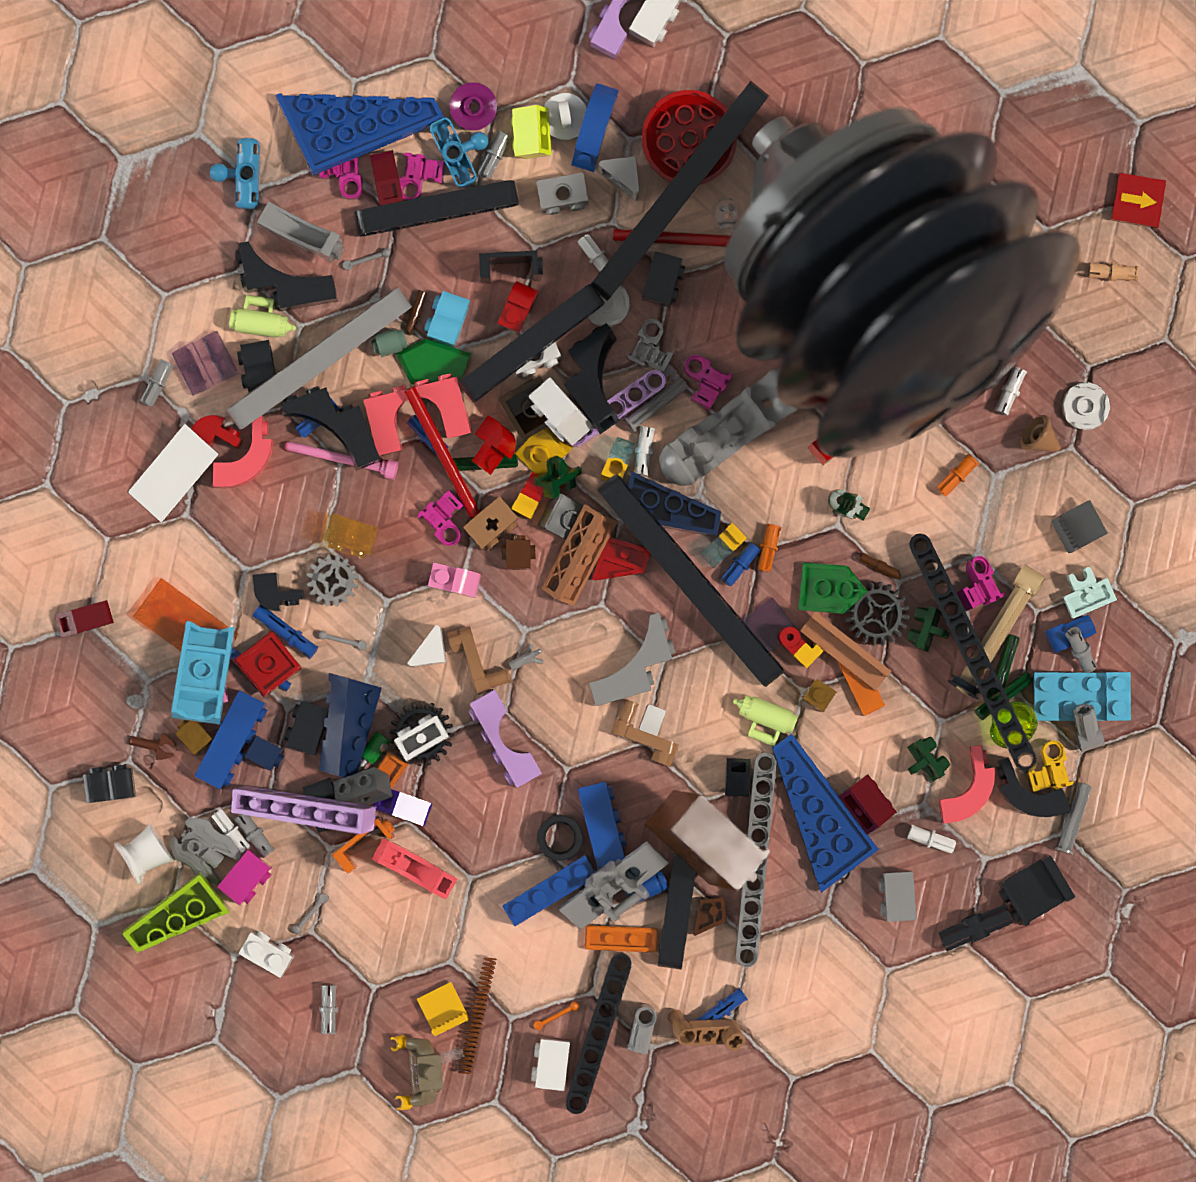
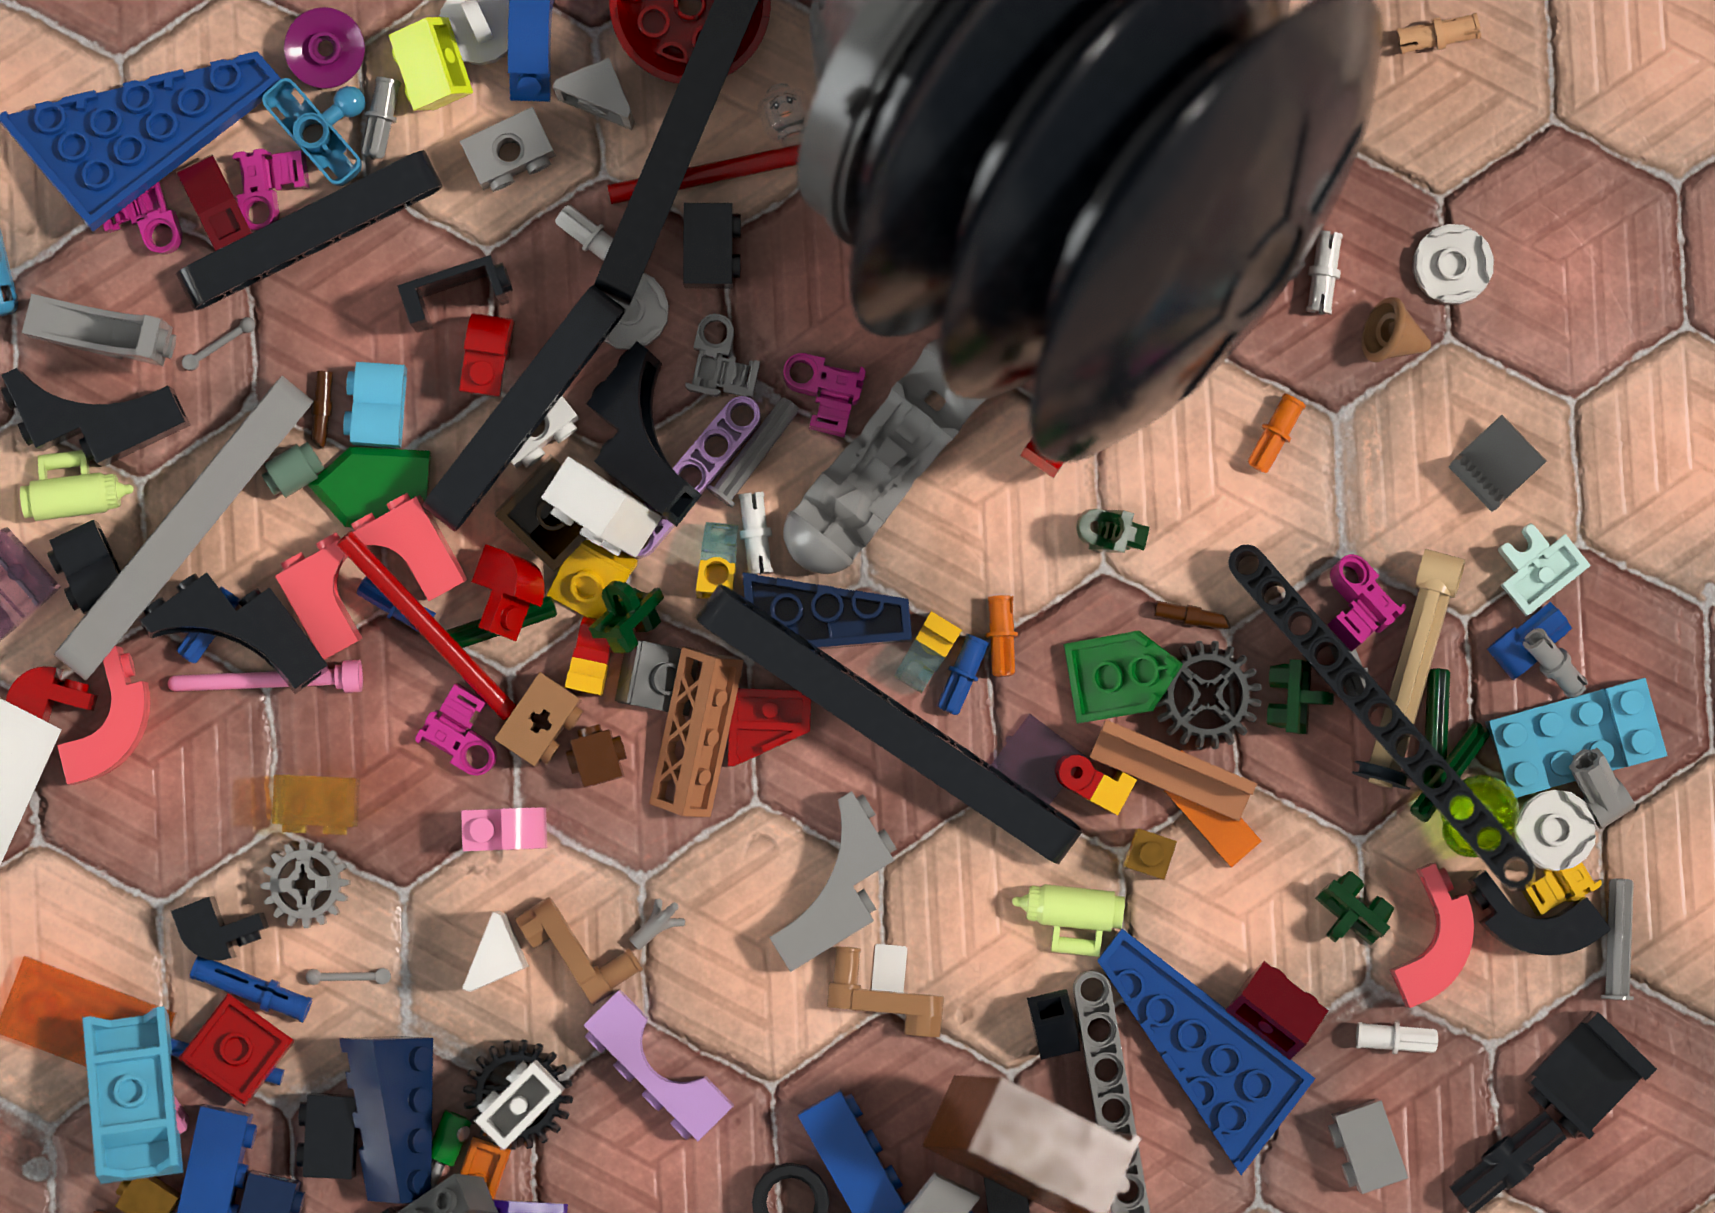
camera: 15 degrees left, 0 degrees up
none -> white tile [1514,790,1596,871]

